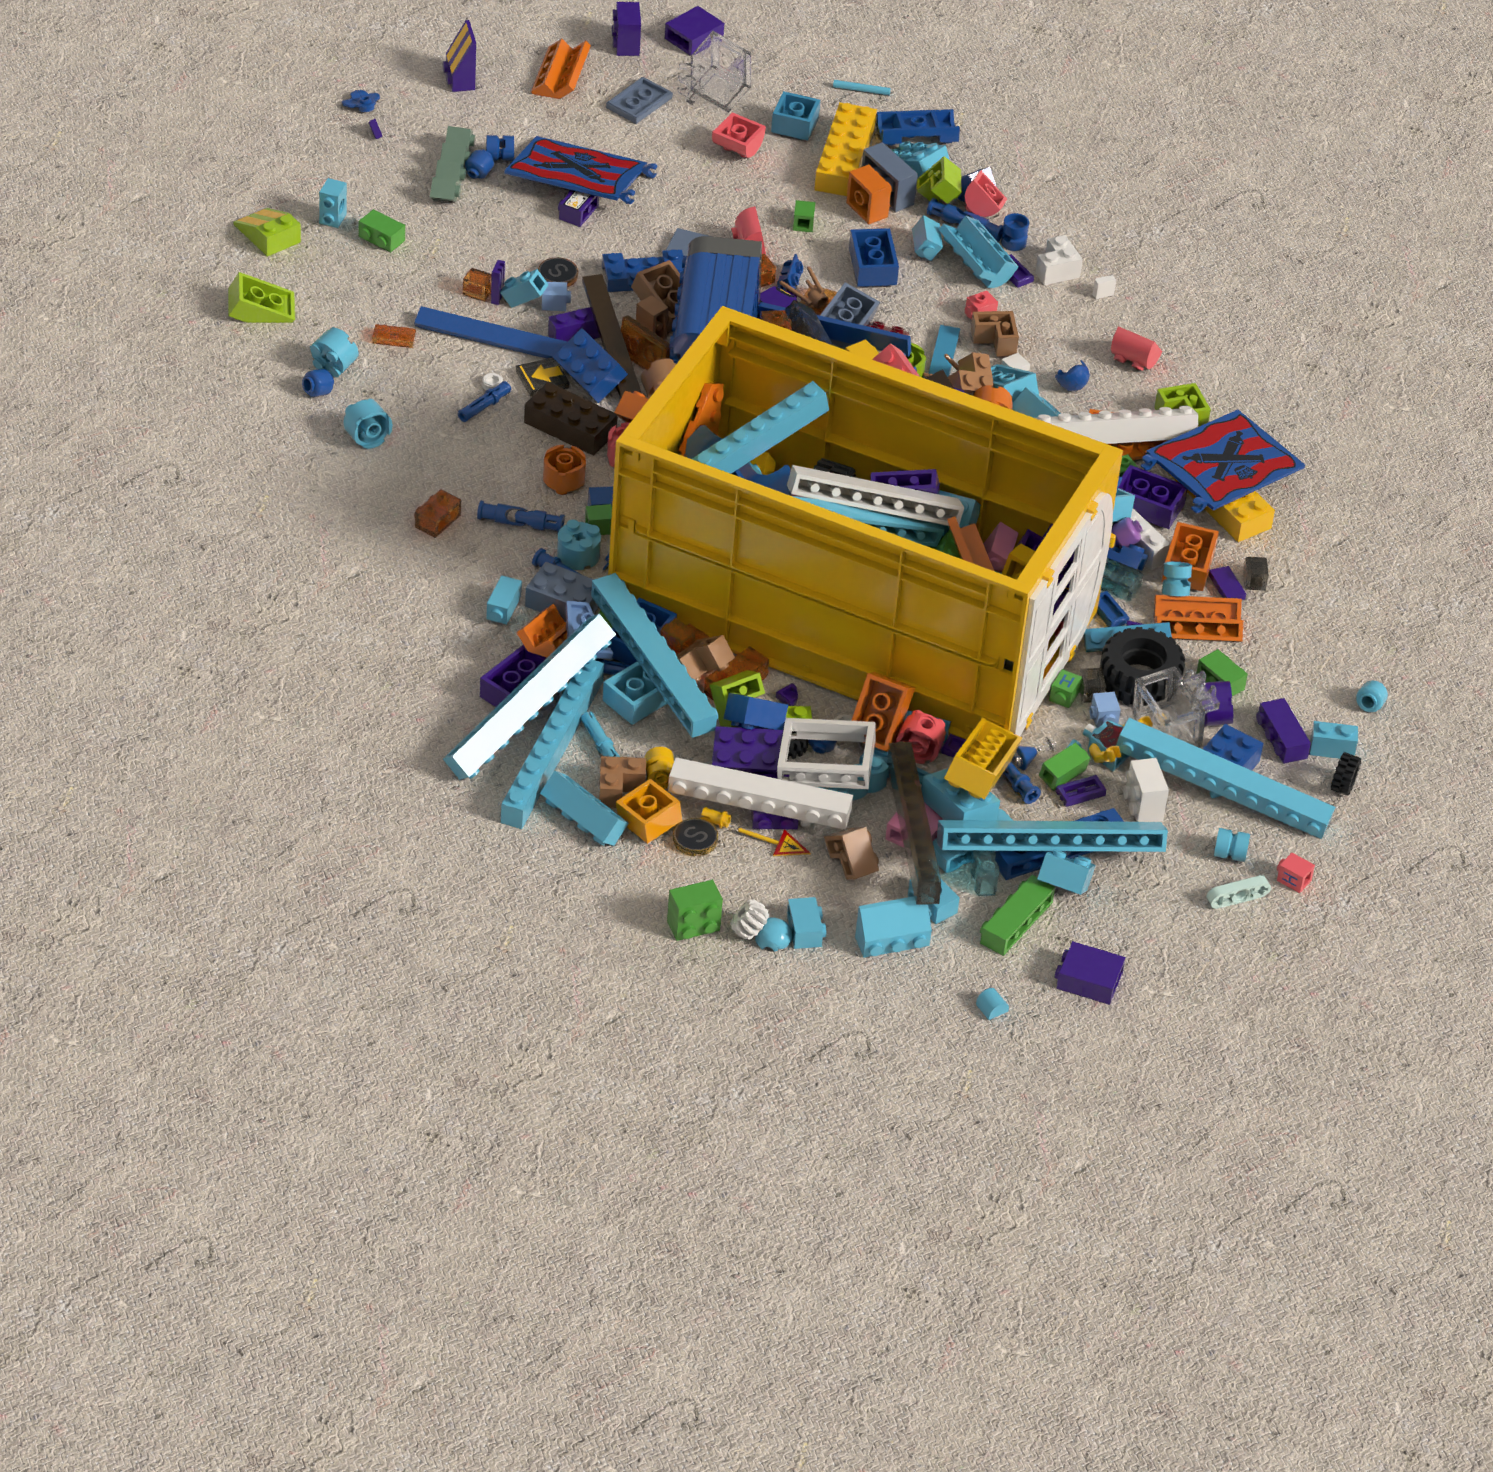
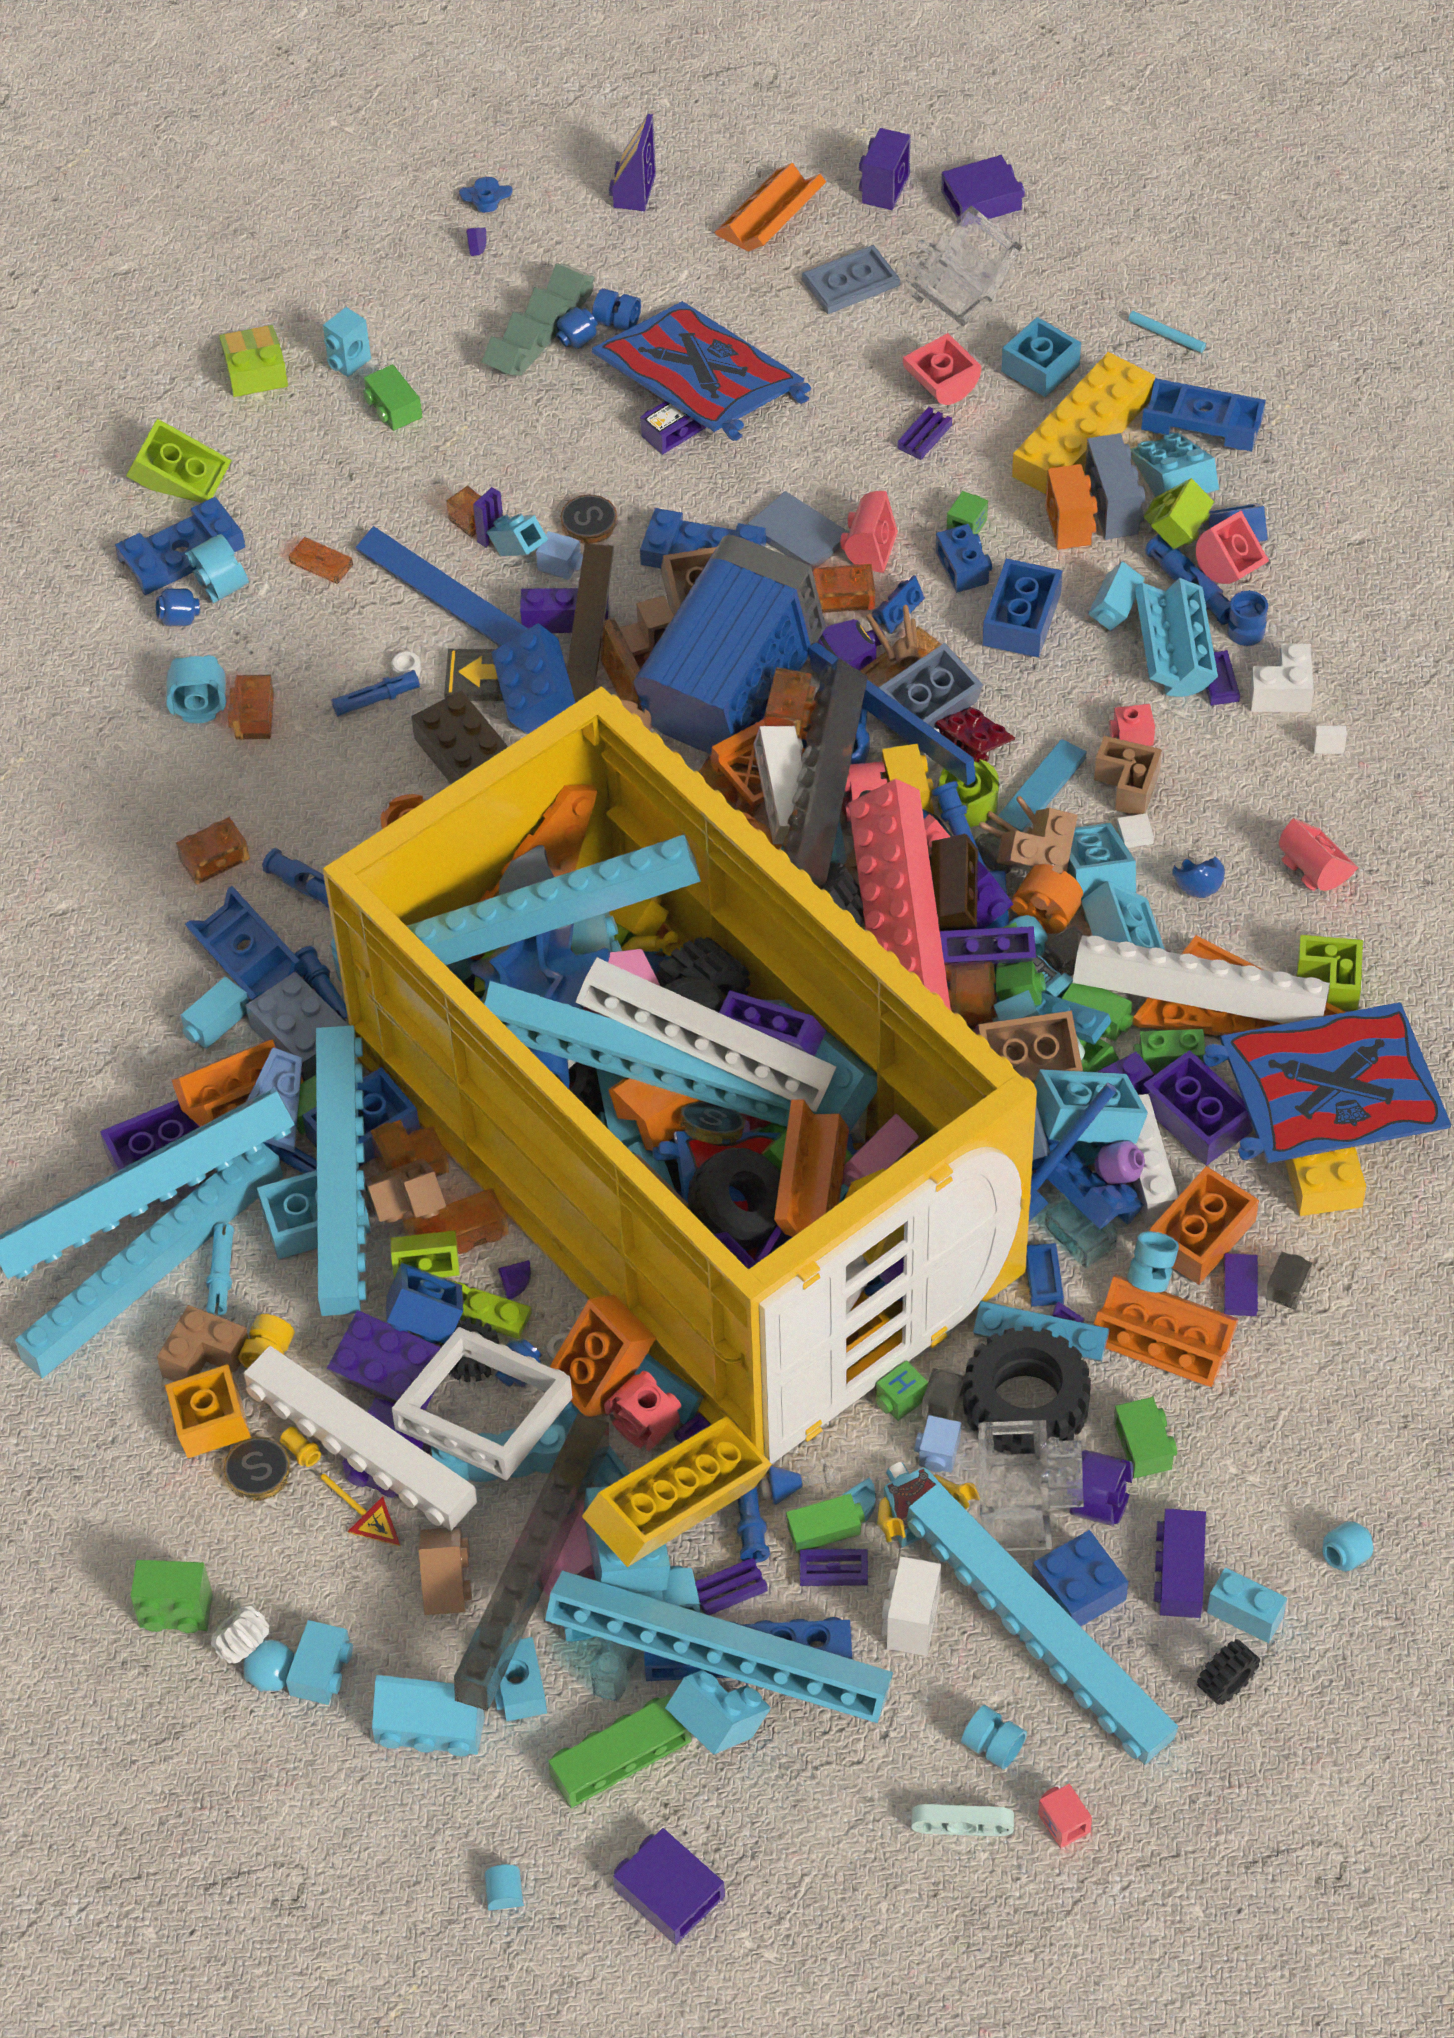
camera: 30 degrees right, 10 degrees up
medium azure brick [540,771,629,846] -> none
none -> blue piece [115,497,245,596]
none -> blue piece [185,886,308,1001]
none -> clear orange brick [228,674,274,740]
none -> dark purple tile [695,1557,768,1615]
none -> dark purple tile [897,407,952,460]
none -> blue brick [936,524,992,593]

